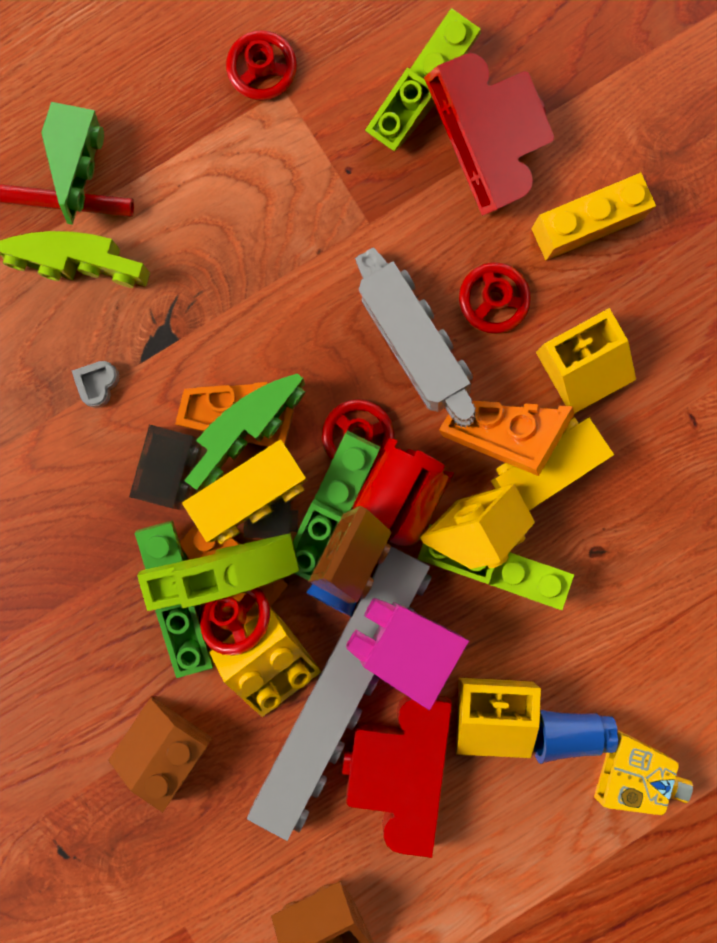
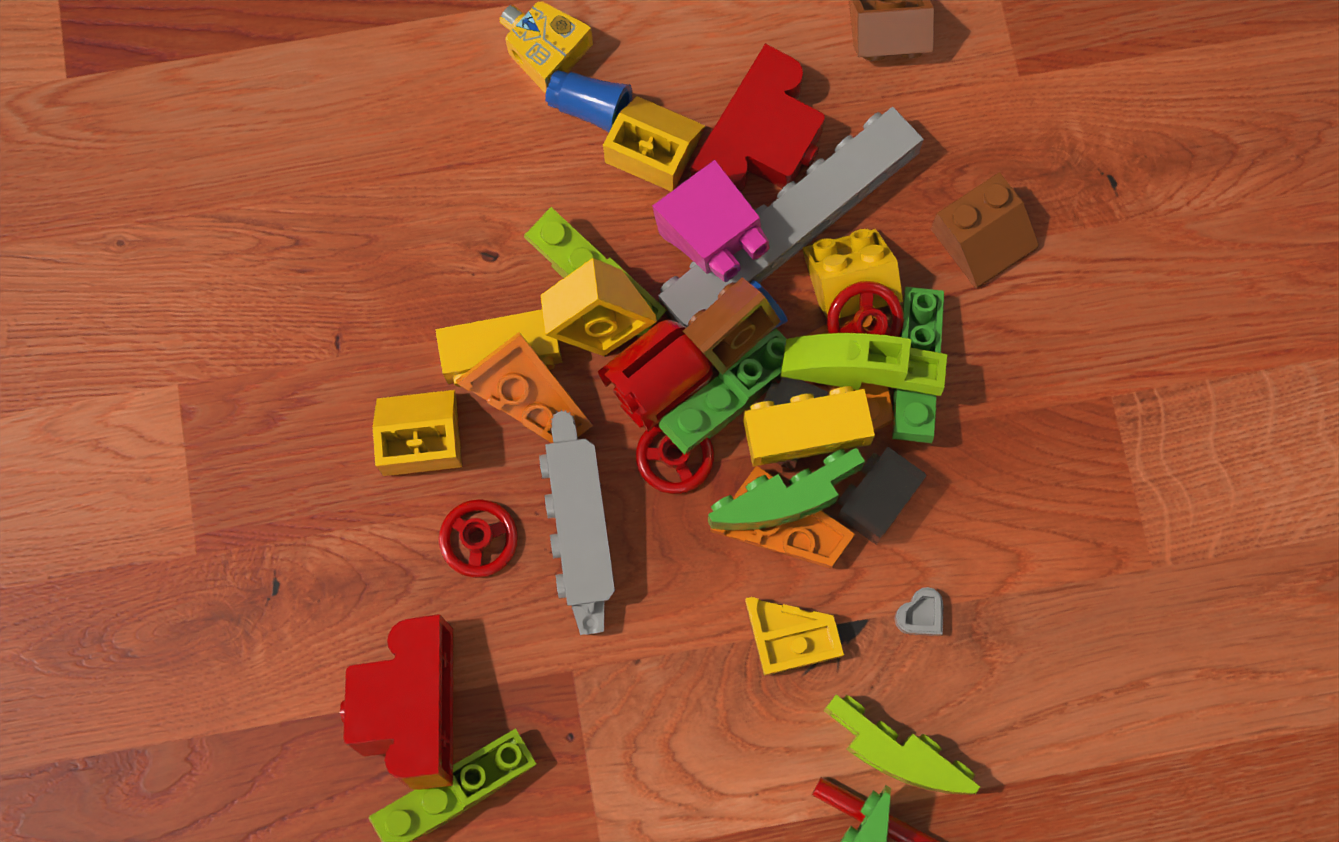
camera: 150 degrees left, 10 degrees down
yellow brick [531,173,656,261] -> none
none -> yellow wing [745,597,844,676]

